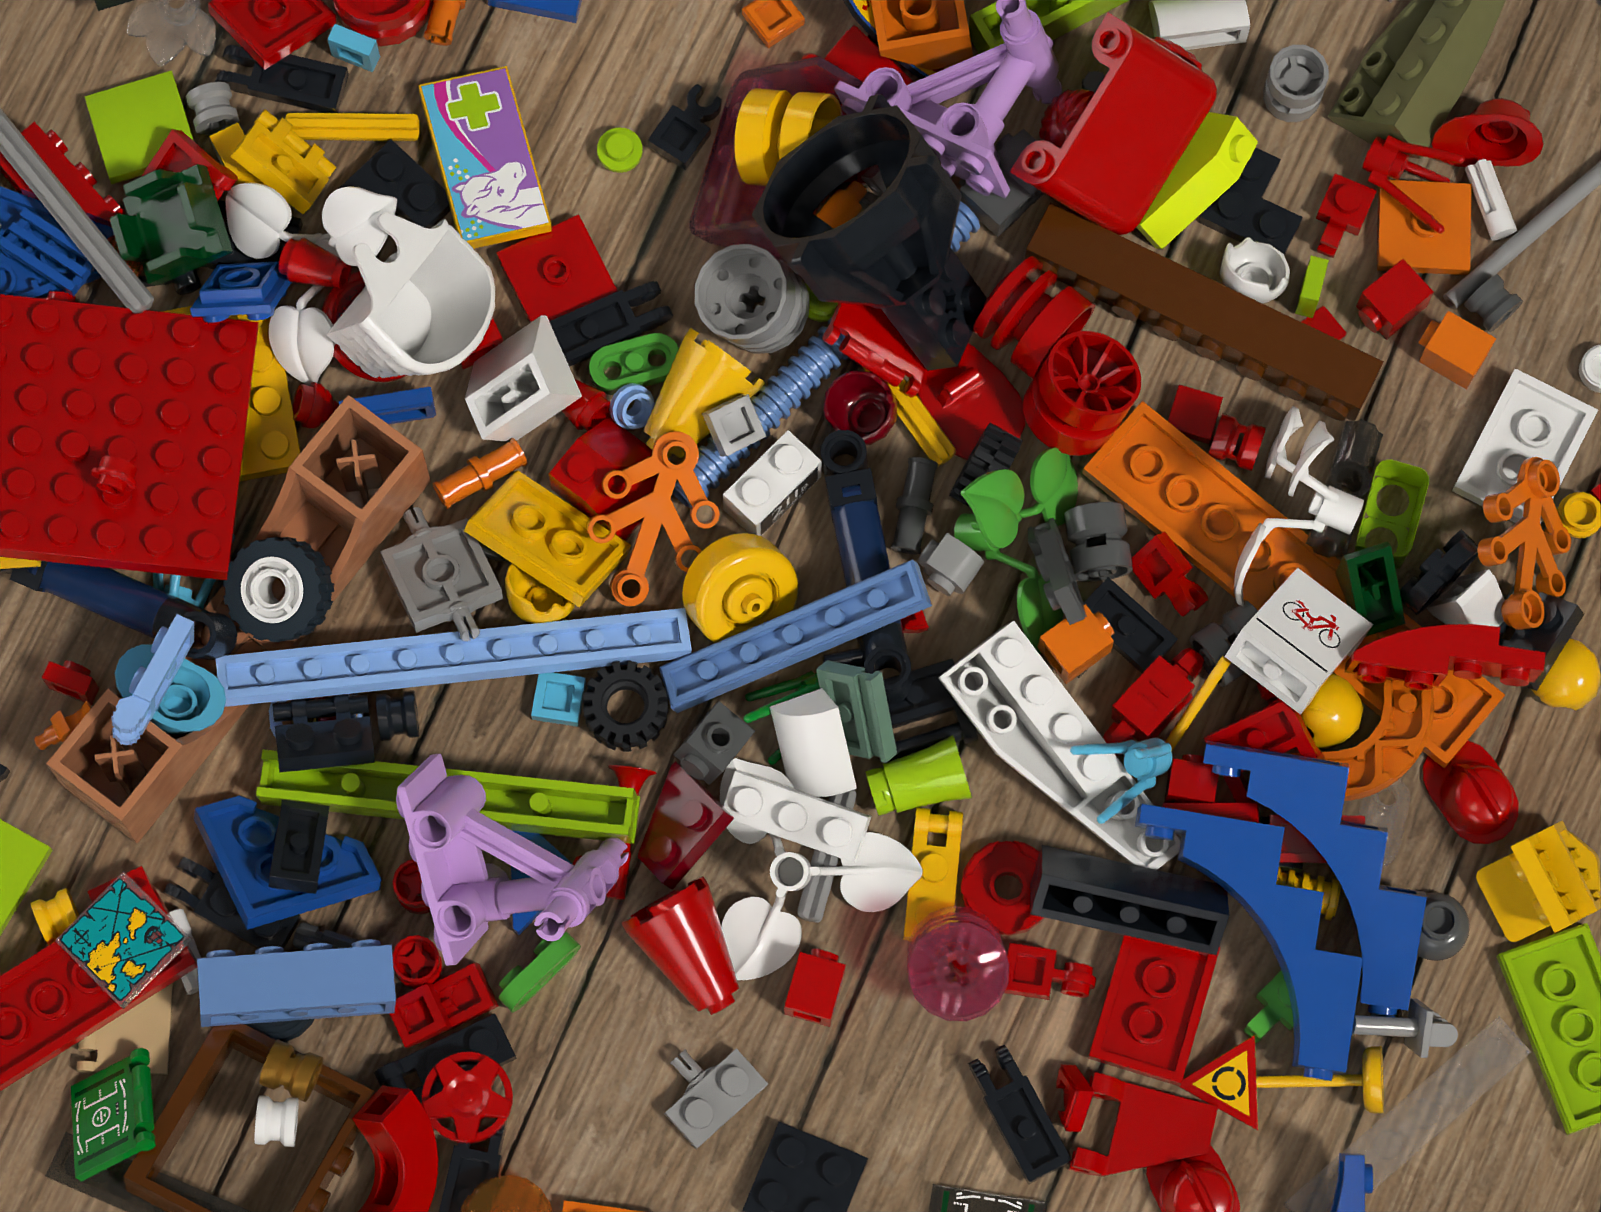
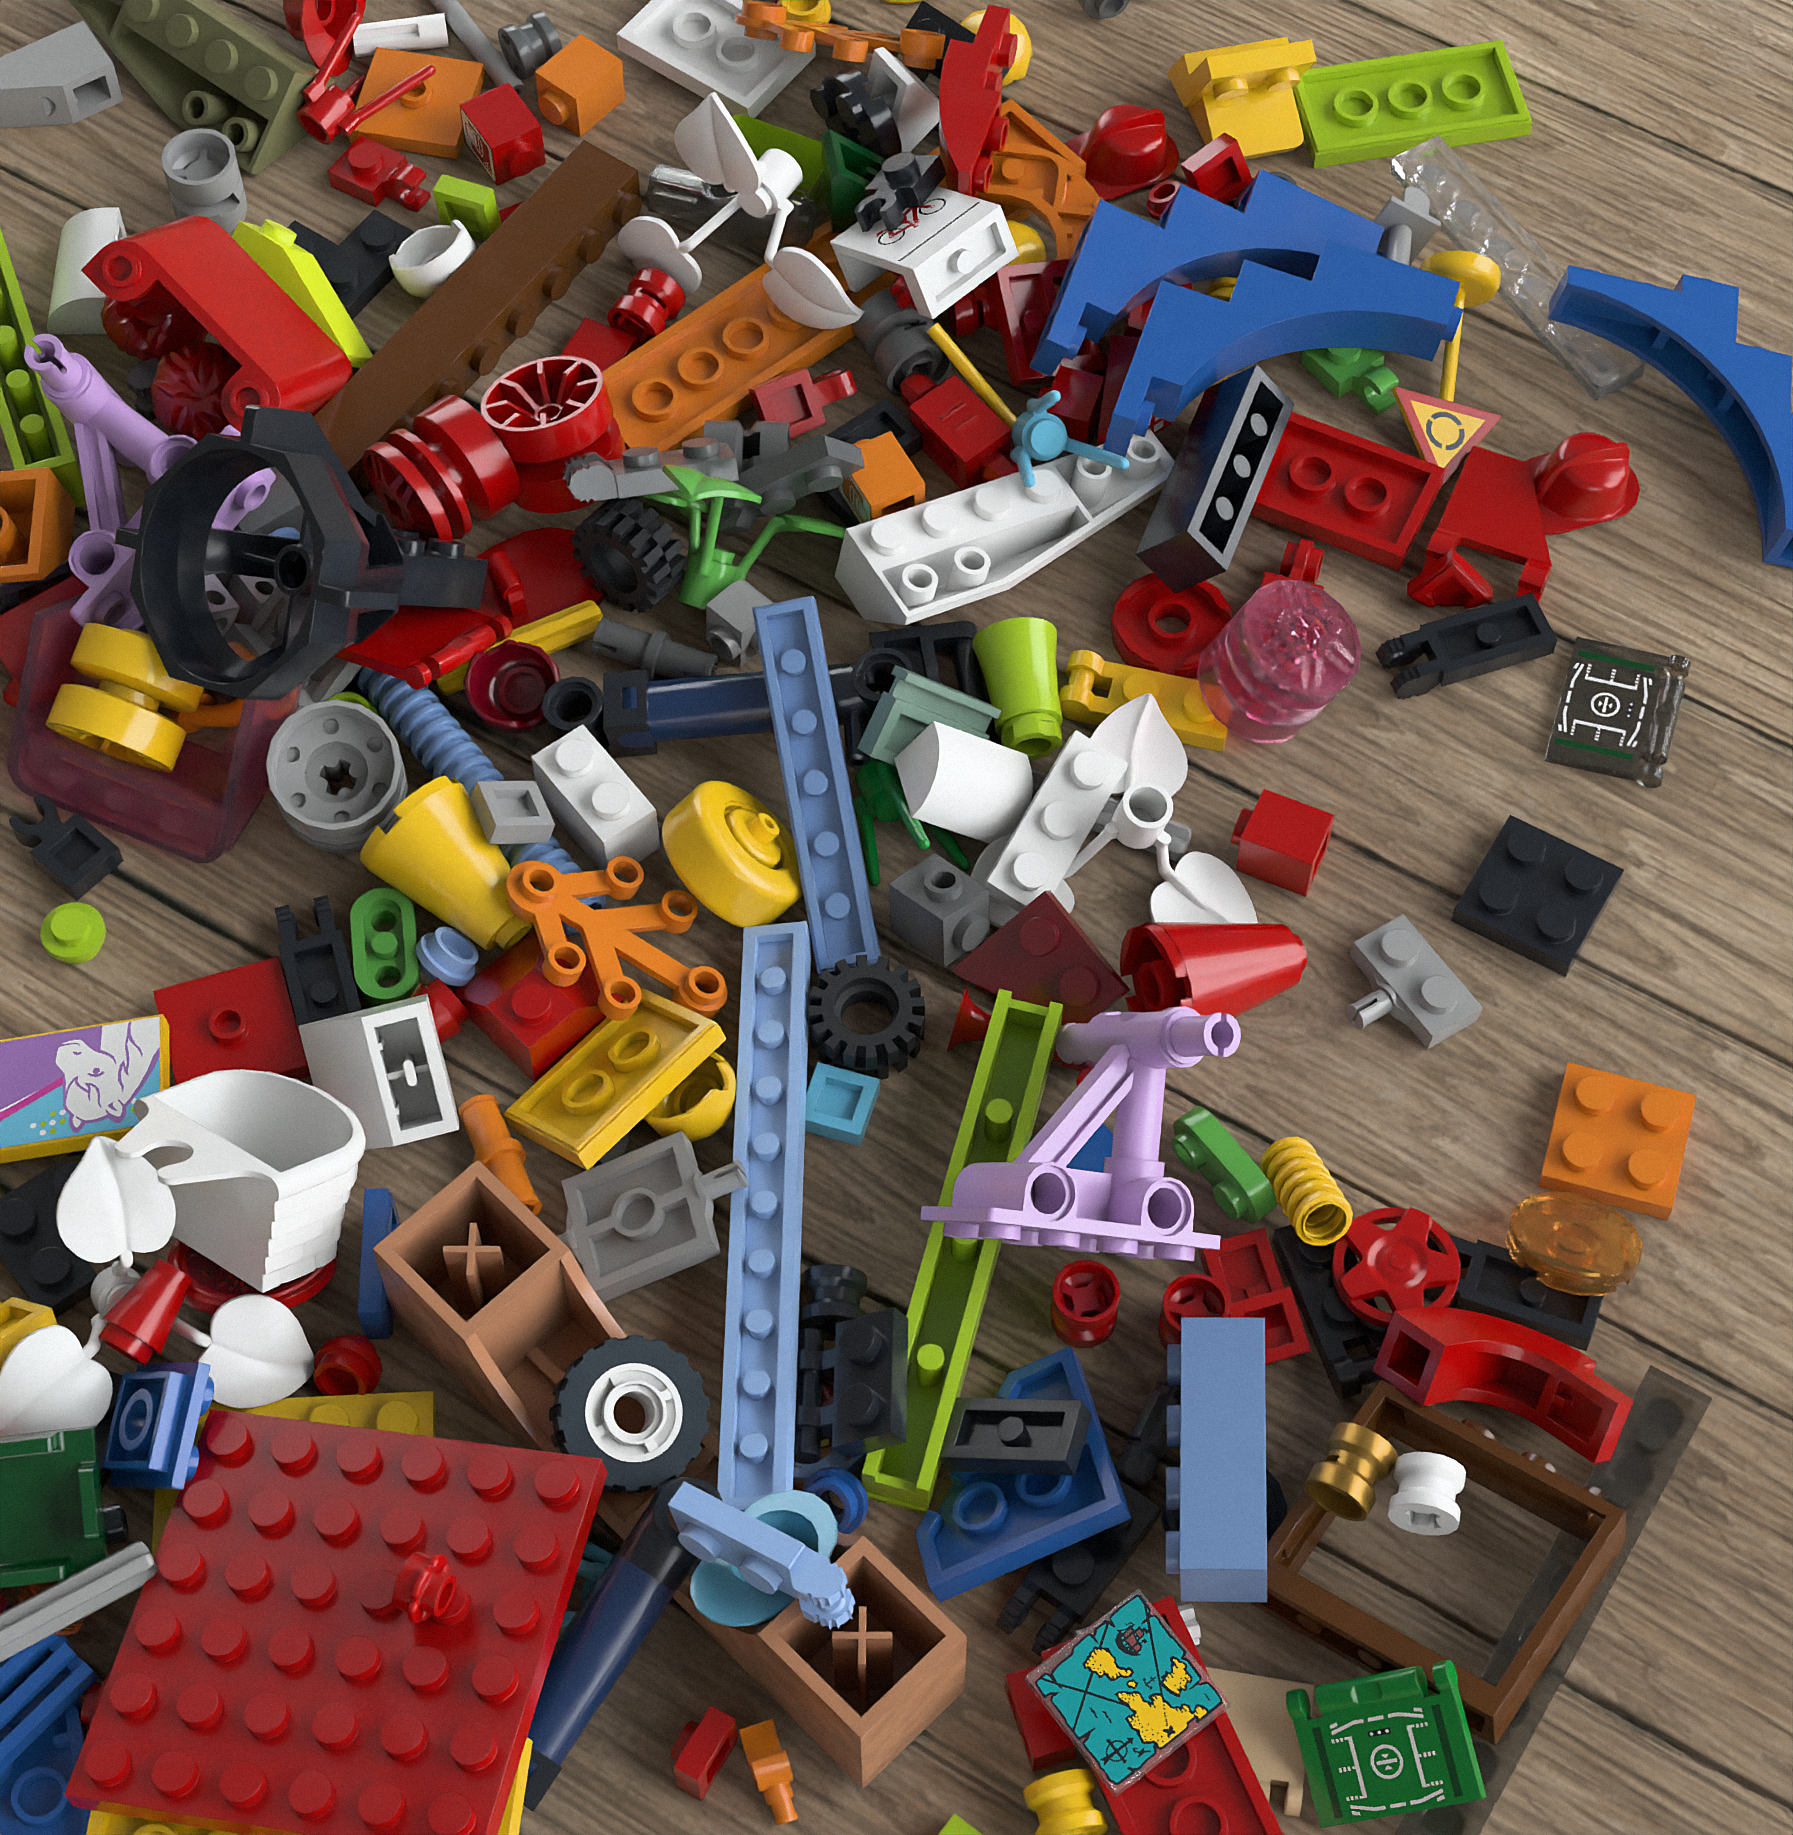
camera: 80 degrees left, 15 degrees down
none -> dark grey hinge [561,437,739,502]
none -> blue plate [802,1467,868,1534]
none -> black plate [854,152,947,232]
none -> red plate [1147,132,1253,223]
none -> yellow piece [1259,1137,1353,1246]

